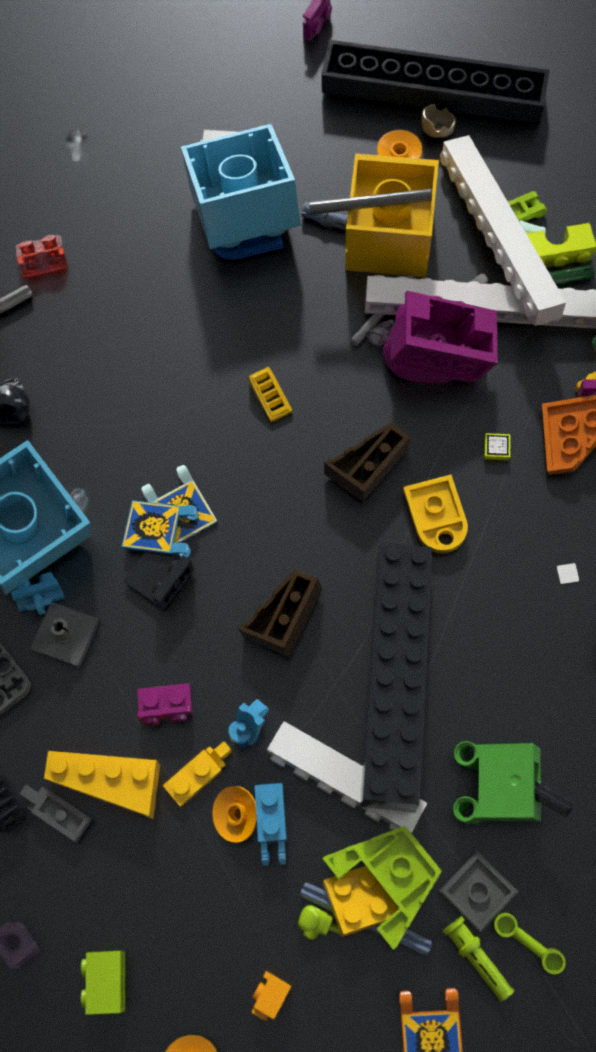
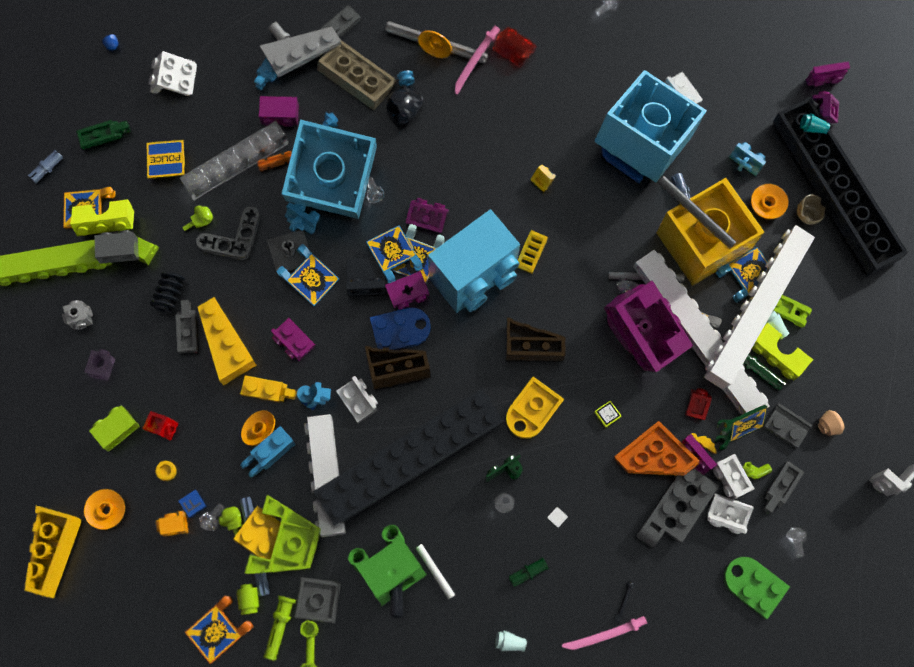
camera: 45 degrees right, 5 degrees up
none -> red bracket [142,411,178,440]
none -> yellow tile [155,461,177,481]
none -> blue tile [179,490,207,518]
none -> clear plate [199,504,225,531]
none -> lime brick [237,584,259,615]
none -> flag [276,244,339,306]
none -> white bracket [336,376,378,424]
none -> blue plate [370,308,431,350]
none -> magenta brick [385,271,430,310]
none -> magenta bracket [406,198,449,233]
none -> white bar [415,544,455,600]
none -> medium azure brick [428,209,520,313]
none -> bright pink sword [455,26,500,95]
none -> dark green hinge [485,455,523,483]
none -> clear cone [495,493,514,513]
none -> yellow tile [530,165,556,192]
none -> red bracket [686,388,712,420]
none -> flag [716,247,768,303]
none -> dark azure hips [729,142,766,176]
none -> teal cone [800,113,830,134]
none -> magenta bracket [812,91,839,124]

